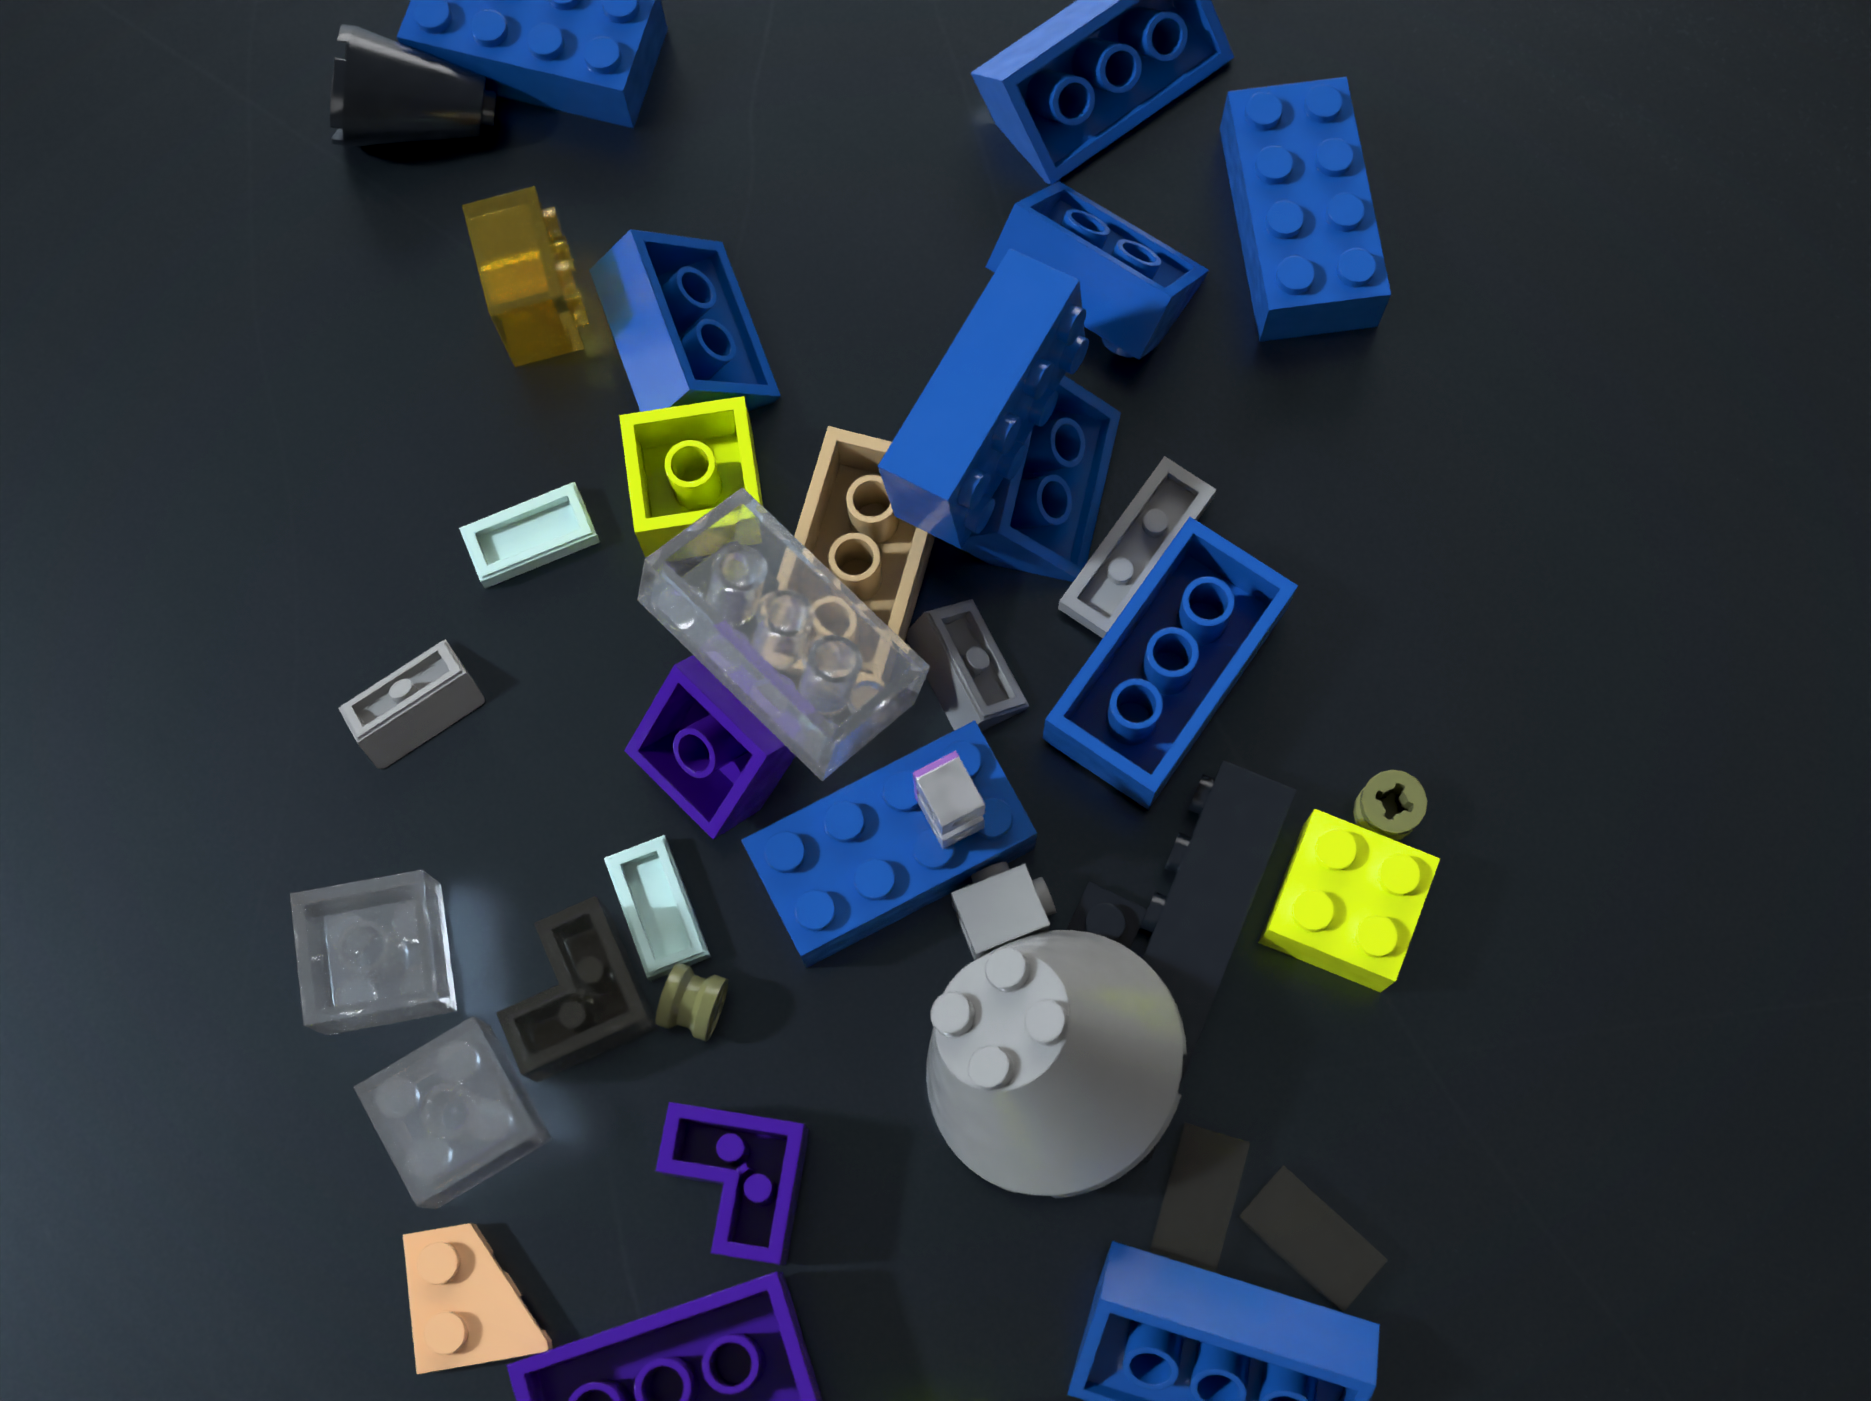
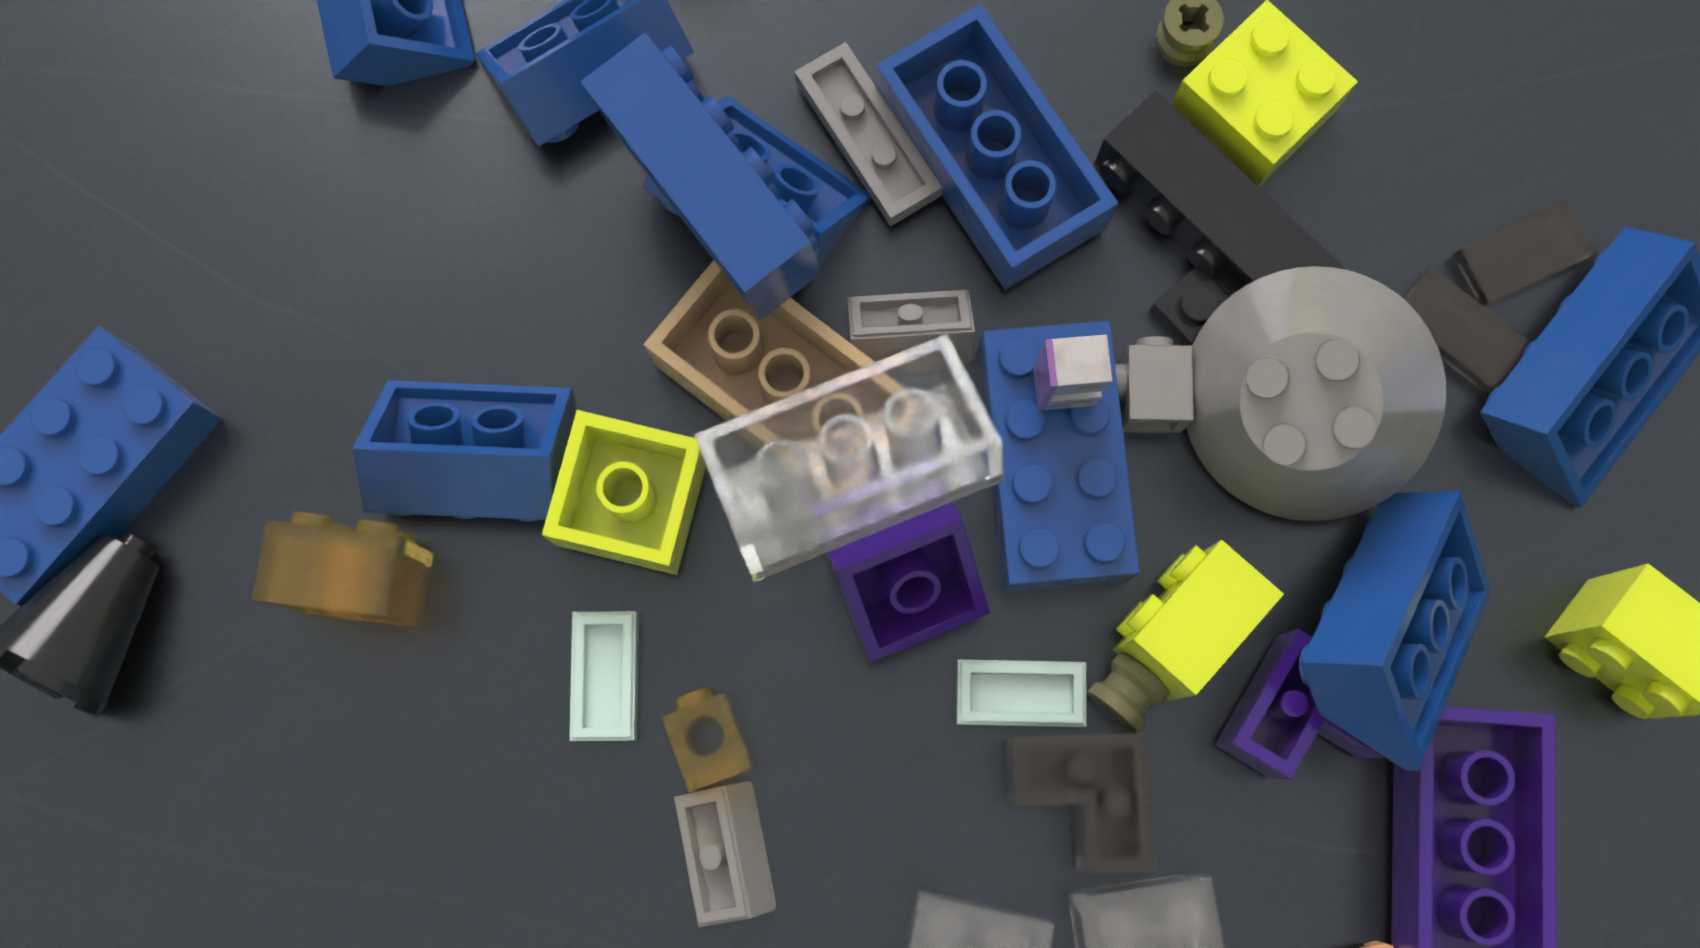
camera: 70 degrees left, 5 degrees up
none -> clear yellow brick [662,687,755,792]
none -> neon yellow brick [1112,540,1284,701]
none -> blue slope [1299,491,1491,771]

